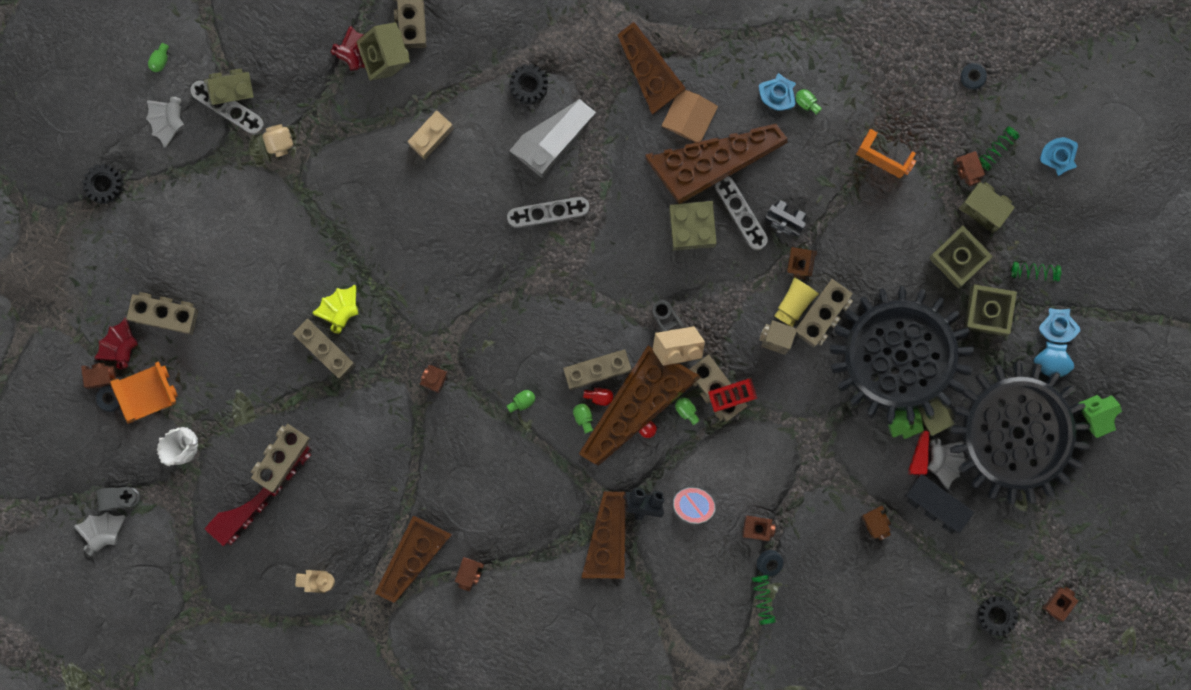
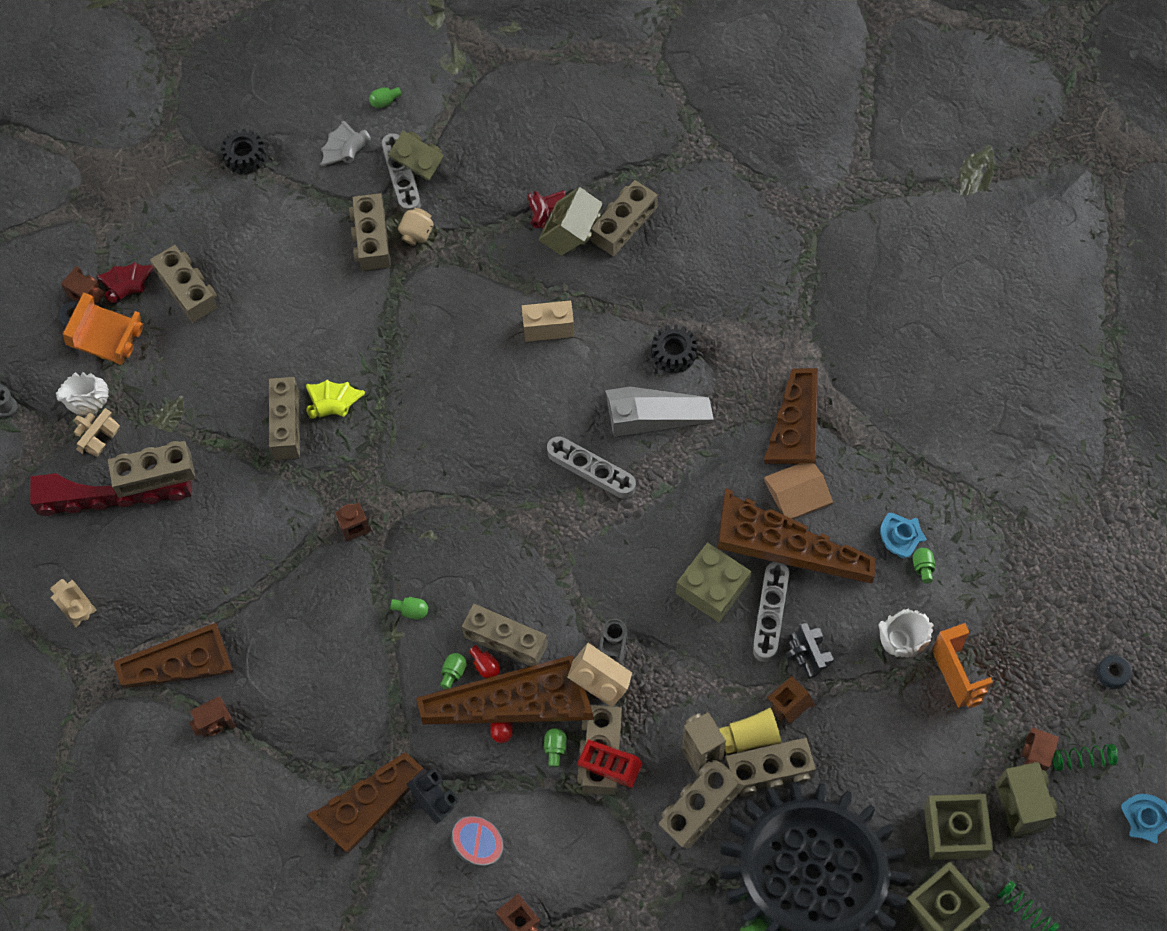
camera: 45 degrees right, 20 degrees down
none -> tan hips [74,408,120,457]
none -> dark tan brick [349,193,391,271]
none -> dark tan brick [658,760,745,848]
none -> white hair [878,609,933,658]

